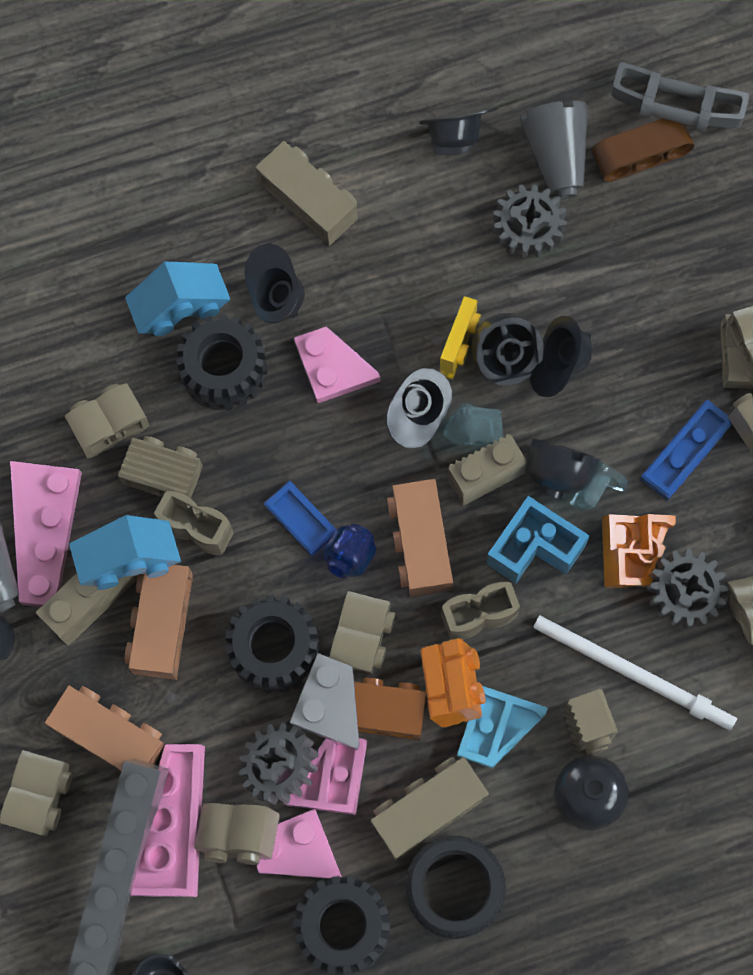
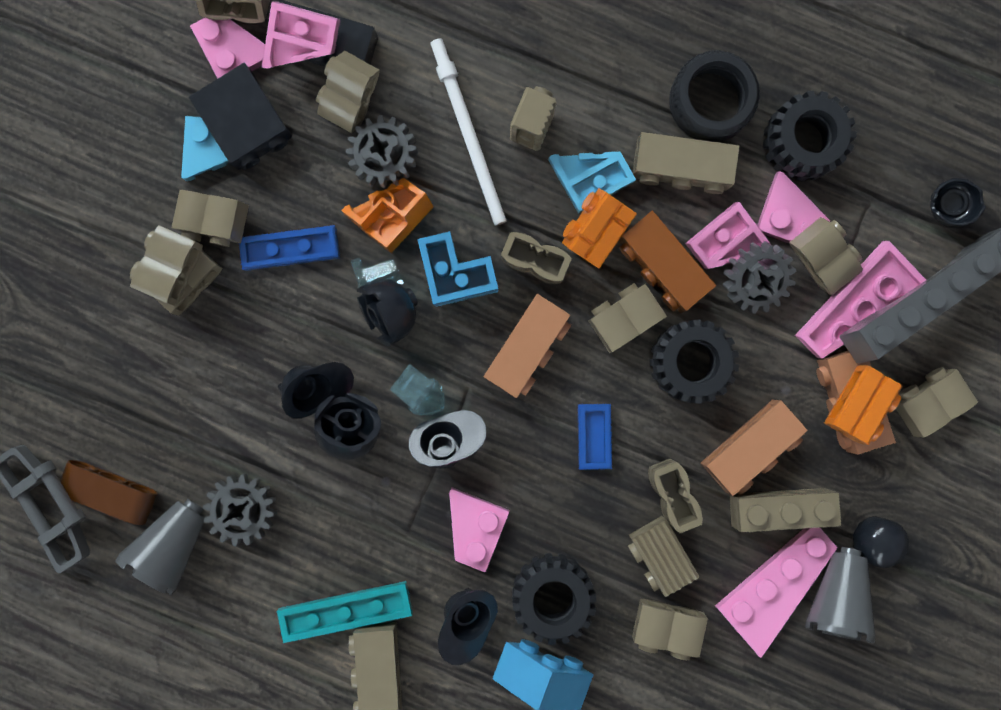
camera: 140 degrees left, 15 degrees up
dark azure brick [69,515,181,590] -> none
light grey wing [290,654,359,750] -> none
clear blue head [323,524,376,578] -> none
black piece [419,108,498,155] -> none
yellow plate [440,296,481,380] -> none
dark tan brick [448,434,527,506] -> none
black cylinder [553,755,629,831] -> none
none -> teal plate [277,581,413,643]
none -> orange brick [824,365,903,445]

